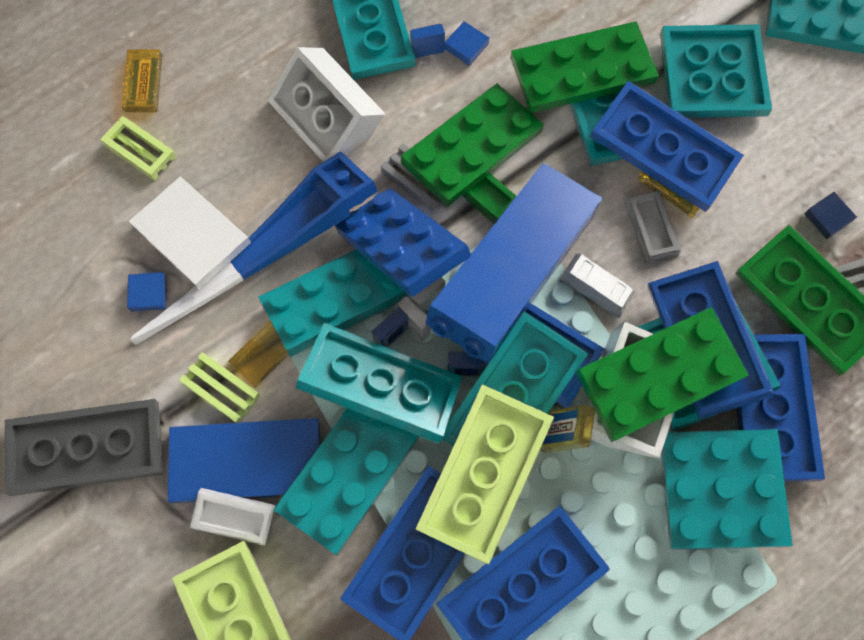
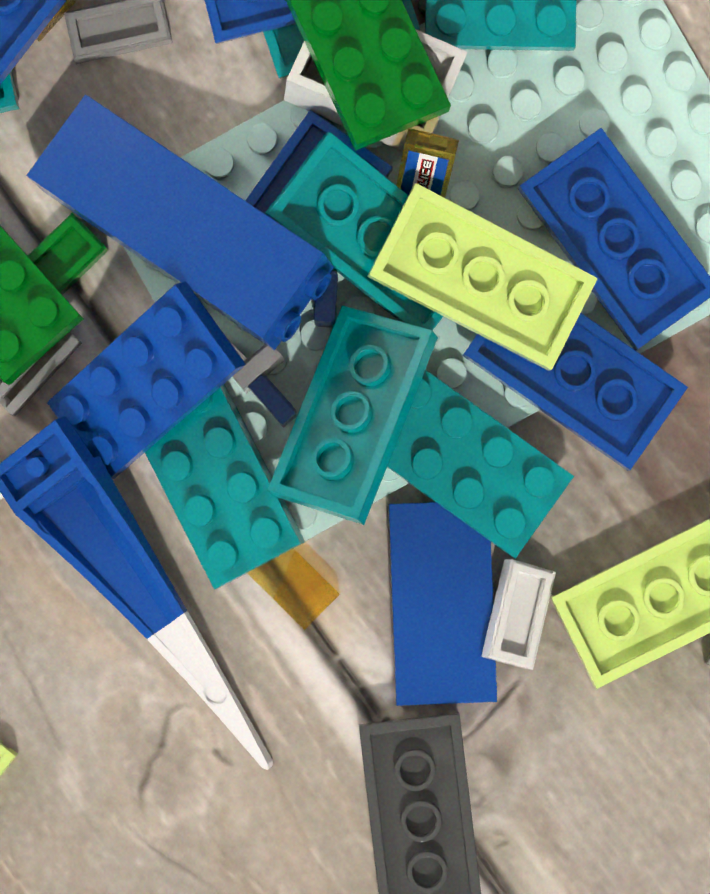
camera: 90 degrees left, 15 degrees up
blue tile [127,272,167,312] -> none
white tile [129,176,251,290] -> none
yellowish green tile [179,352,261,423] -> none
tile [560,254,635,318] -> none

